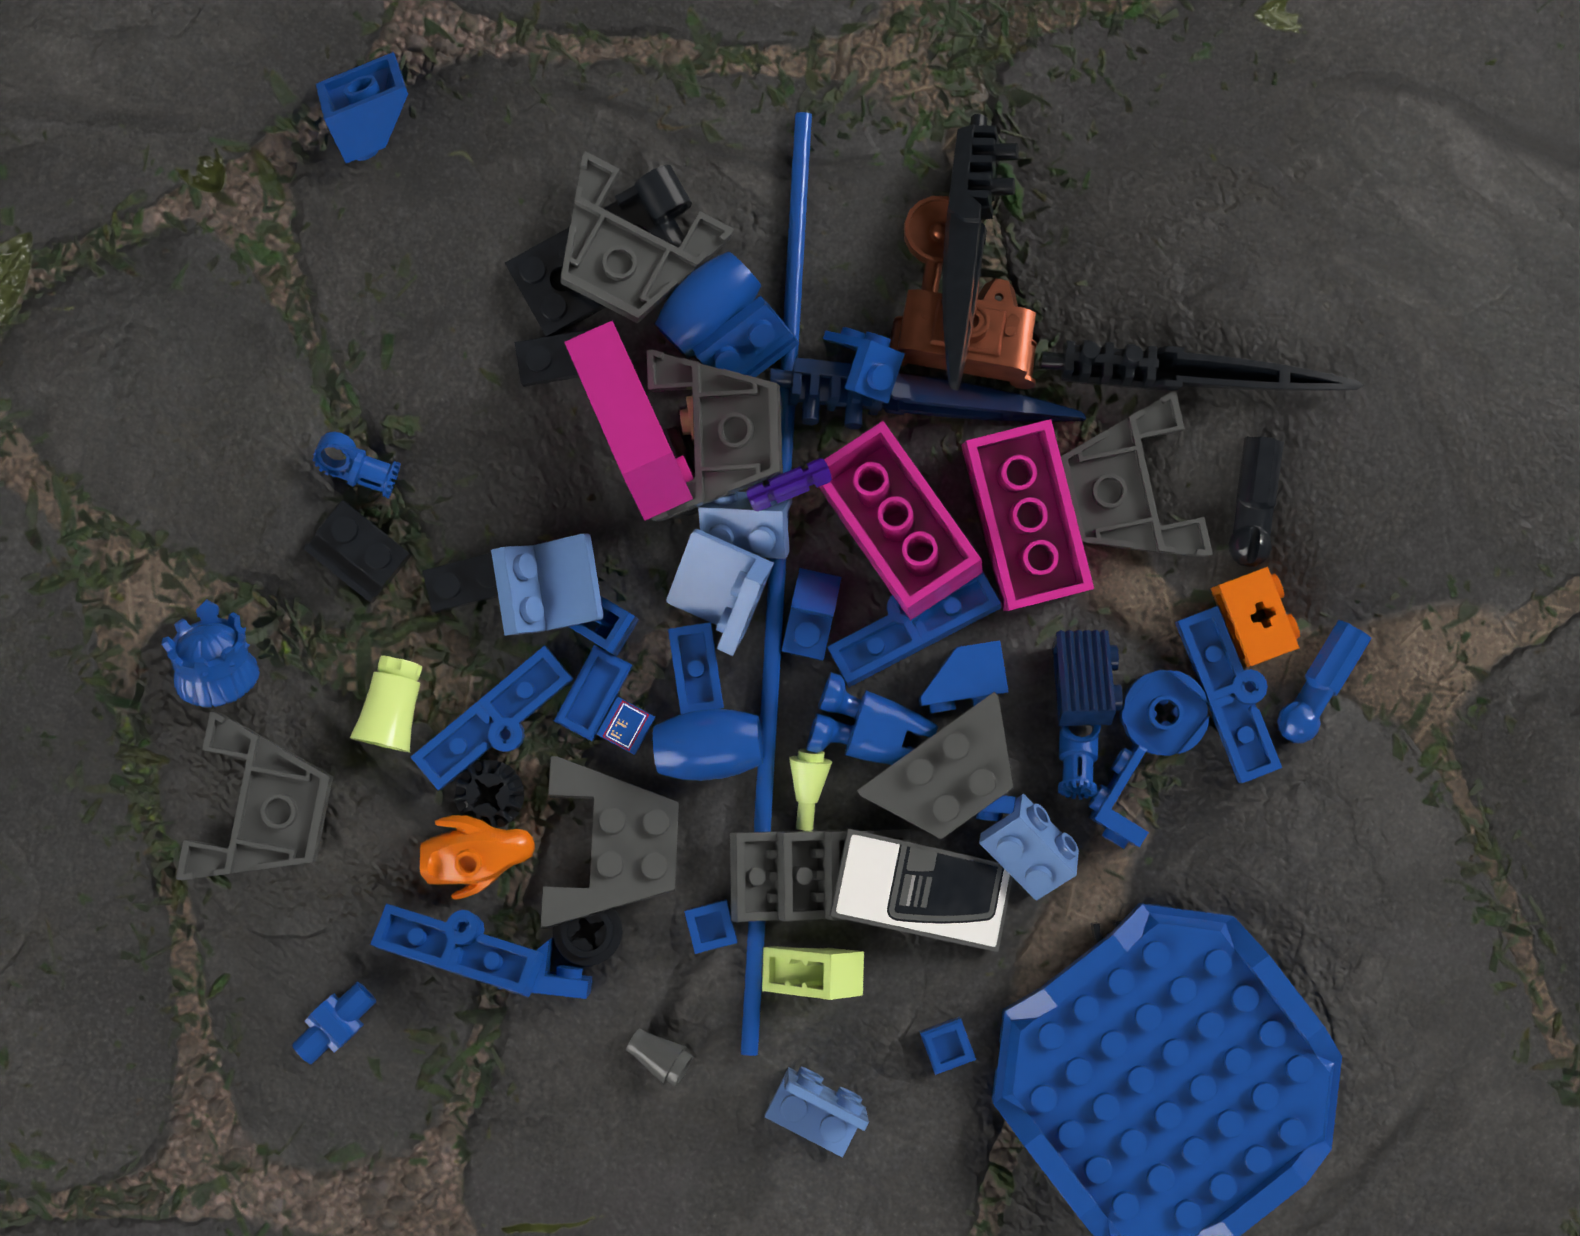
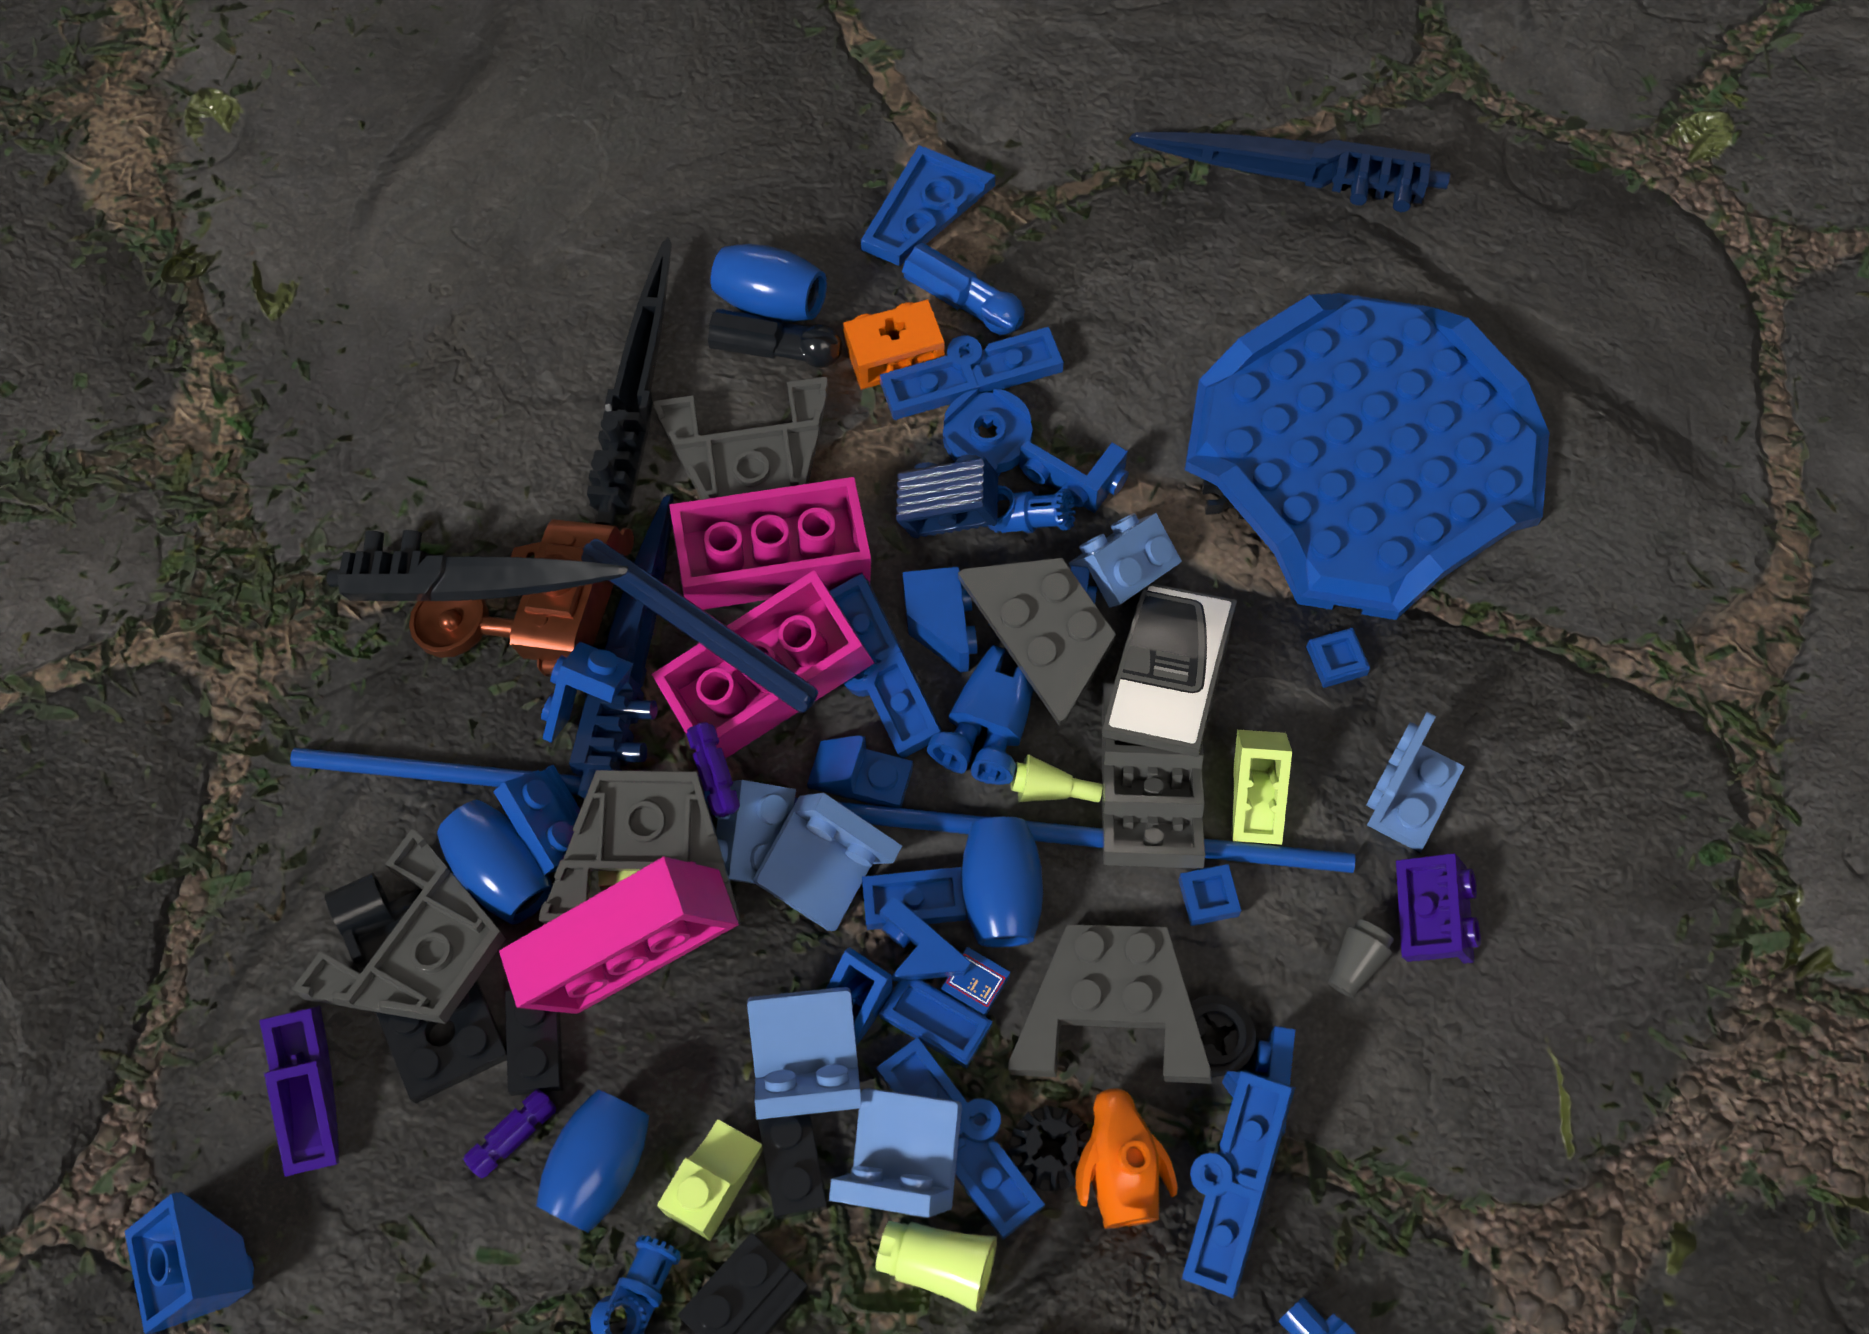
camera: 85 degrees left, 20 degrees down
none -> dark purple slope [259,1005,339,1177]
none -> dark purple axle [463,1089,556,1178]
none -> blue piece [536,1089,649,1233]
none -> dark blue axle [581,539,818,713]
none -> yellowish green arch [657,1119,763,1241]
none -> blue piece [711,244,827,322]
none -> medium blue bracket [829,1088,962,1218]
none -> blue wing [861,145,995,266]
none -> blue slope [880,896,971,982]
none -> dark blue piece [1129,132,1450,212]
none -> dark purple bracket [1396,853,1481,964]

